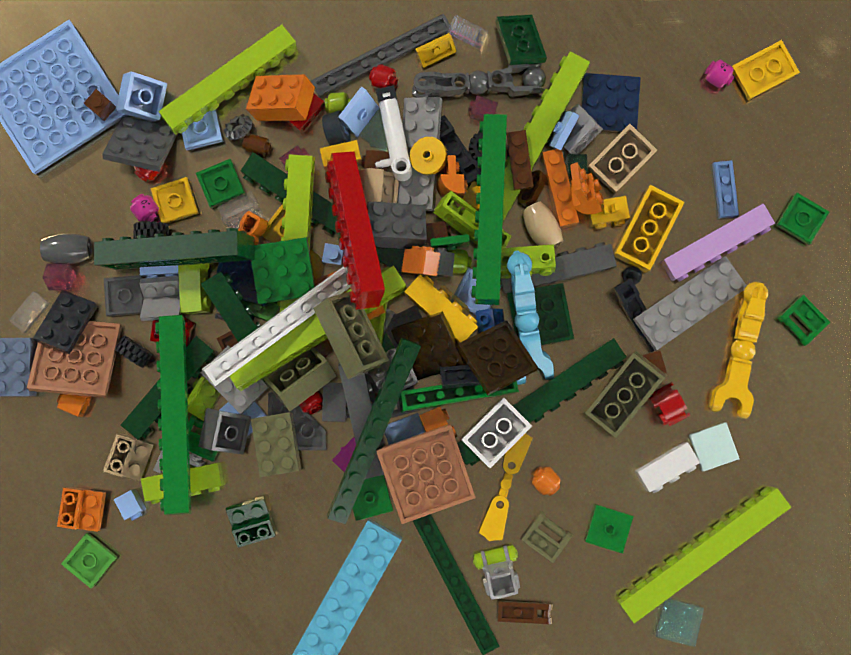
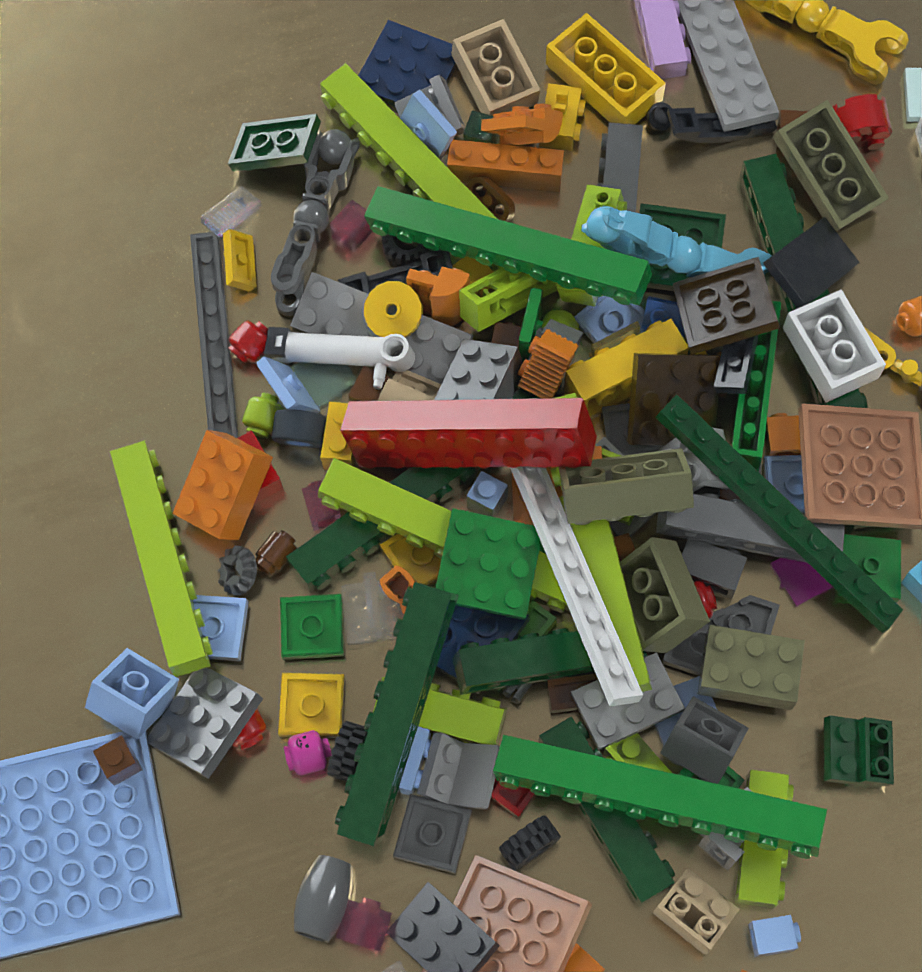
camera: 70 degrees left, 15 degrees down
reddish brown plate [506,130,534,191] -> none
tan piece [523,201,563,248] -> none
none -> black tile [763,217,860,309]

